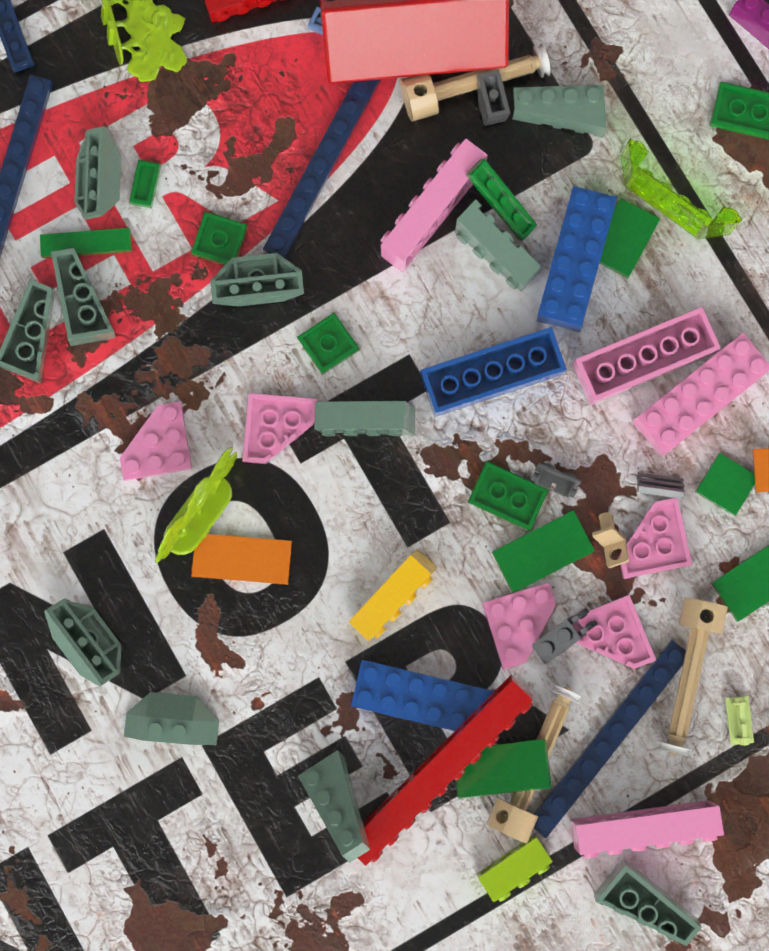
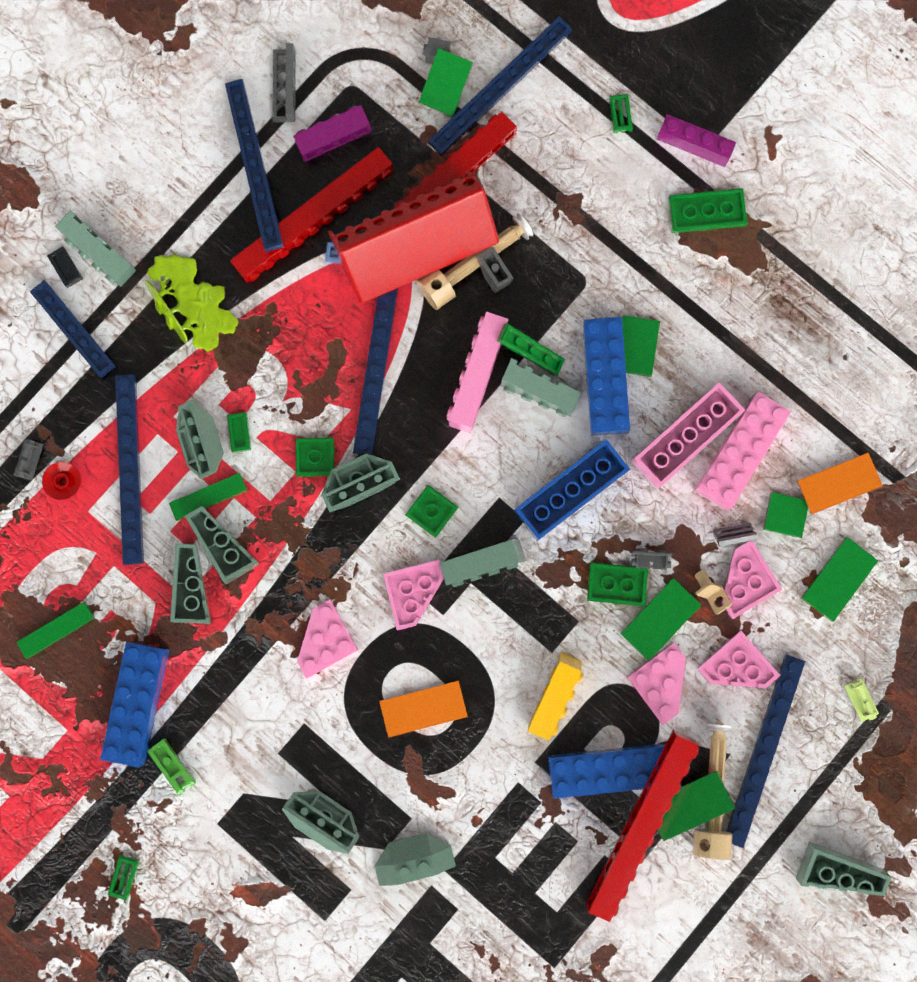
camera: 20 degrees left, 0 degrees up
lime plant [155,446,237,563] -> none
sand green wedge [298,750,370,863] -> none
lime brick [476,834,553,902] -> none
sand green wedge [511,85,606,137] -> none
hinge [531,608,598,664] -> none
bright pink brick [570,800,724,858] -> none
clear neon green slope [620,138,742,239] -> none
tan piece [657,597,728,756] -> none

